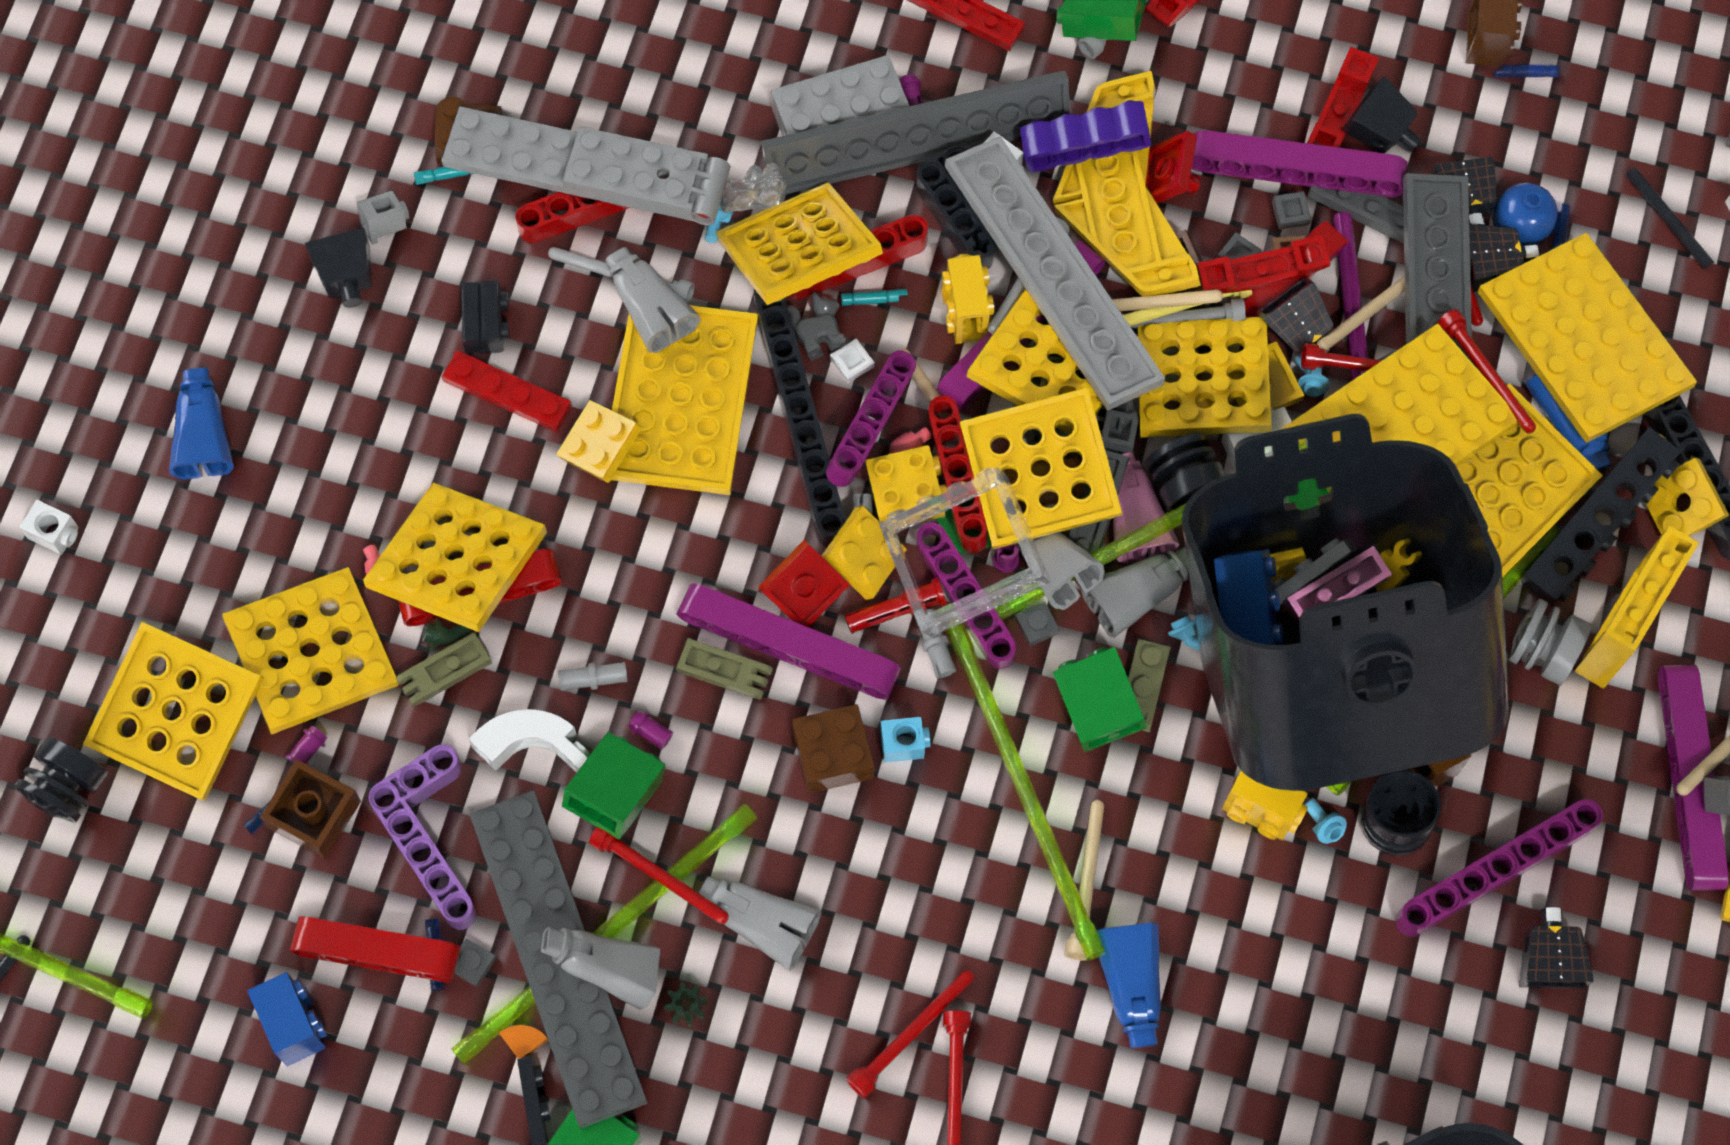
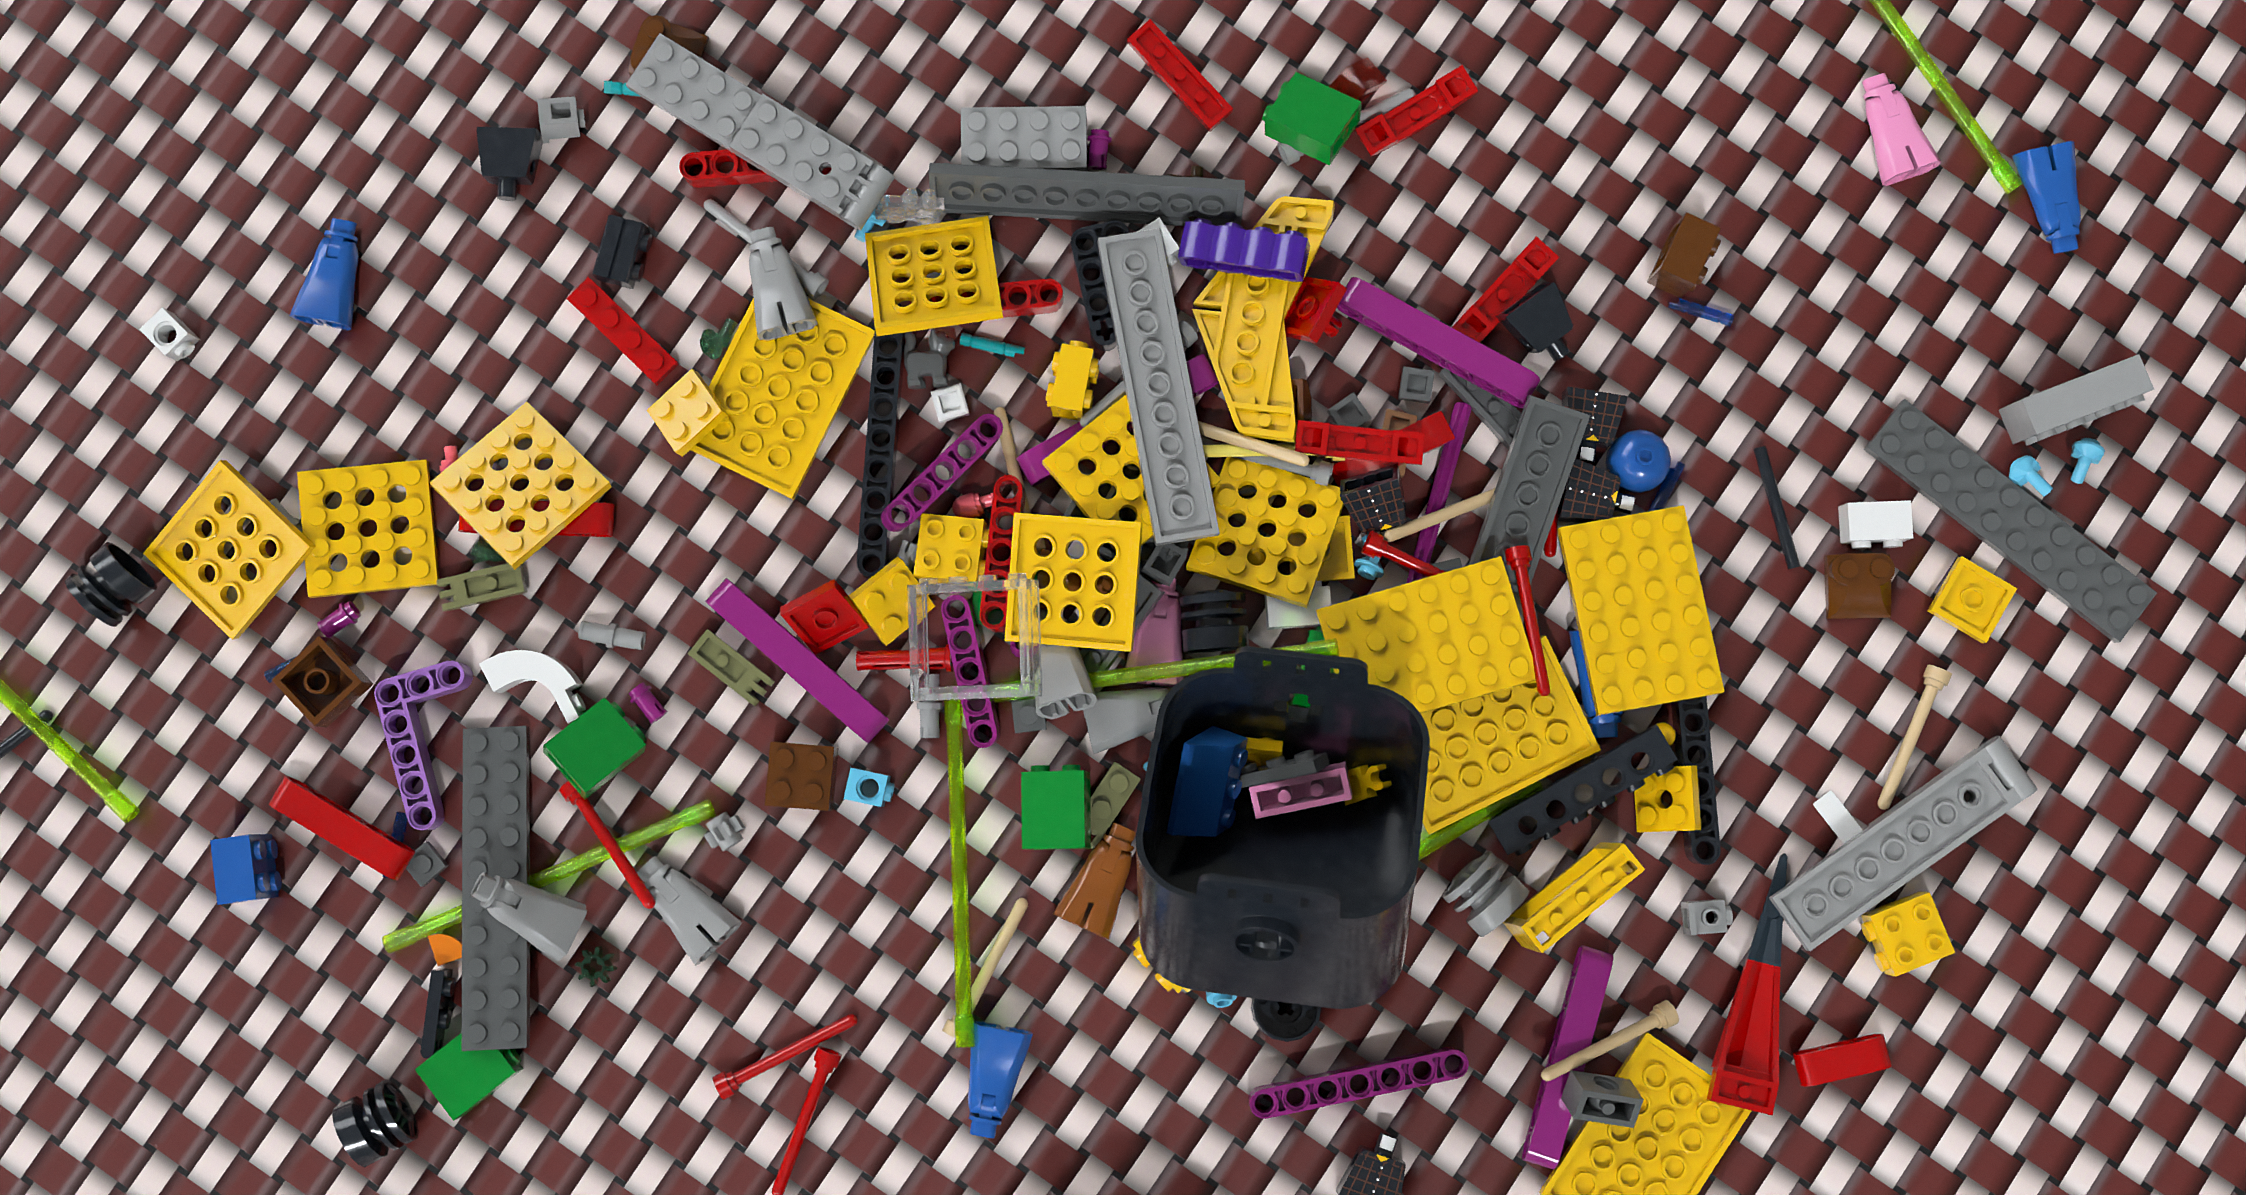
camera: 20 degrees right, 15 degrees up
none -> clear green plate [700,318,738,360]
none -> light grey gear [704,812,746,852]
none -> dark orange piece [1053,823,1136,940]

